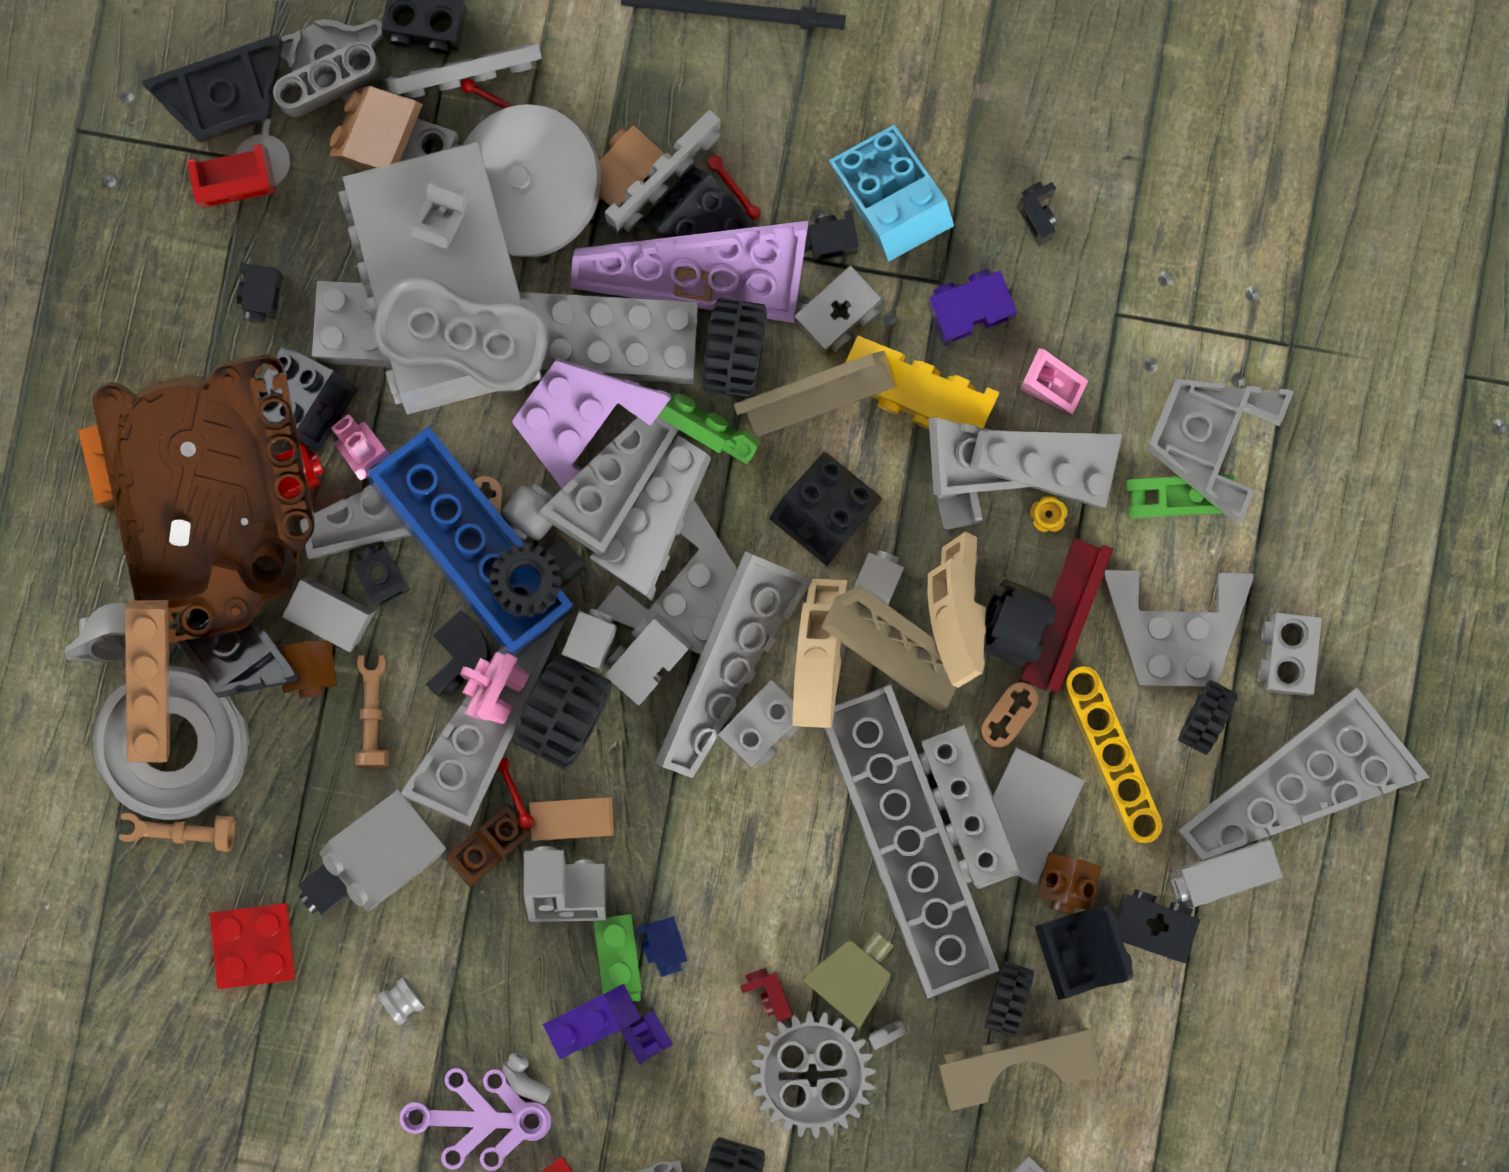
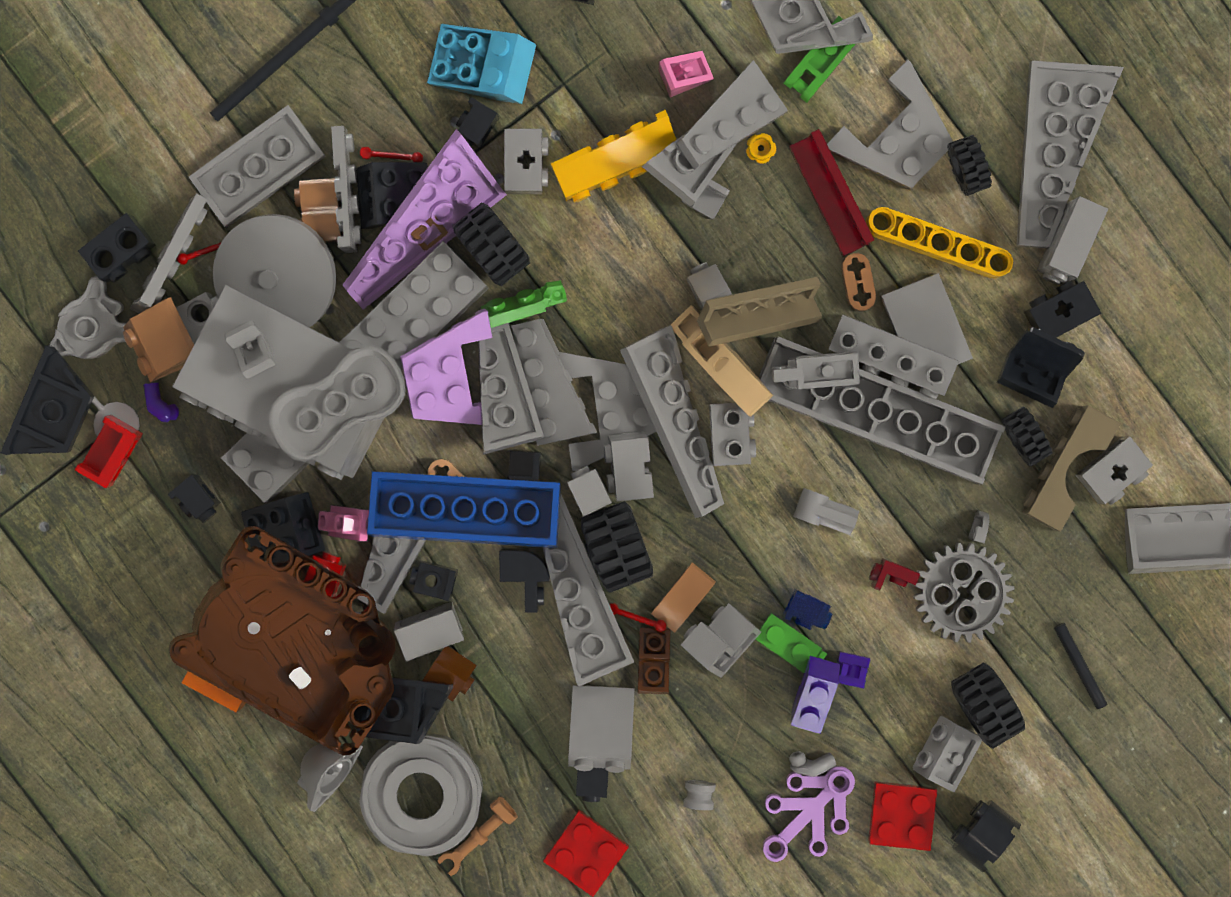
camera: 50 degrees left, 5 degrees up
medium nougat brick [125,600,170,762] -> none
light grey beam [273,42,380,117] -> none
medium nougat piece [355,655,390,768] -> none
bright pink hips [460,652,529,724] -> none
black tyre [490,543,561,618] -> none
light grey head [502,483,553,542] -> none
dark tan fence [734,351,897,437] -> none
black bracket [769,452,882,566] -> none
olive torso [802,931,894,1028] -> none
dark purple brick [928,269,1017,345] -> none
tan slope [928,532,986,688] -> none
black brick [984,579,1057,667] -> none
reddish brown brick [1037,852,1102,914] -> none
light grey brick [1258,613,1322,696] -> none
none -> dark purple arm [143,383,179,423]
none -> light grey plate [189,105,326,228]
none -> light grey hinge [771,352,860,390]
none -> light grey piece [793,488,859,535]
none -> light grey brick [1075,436,1153,505]

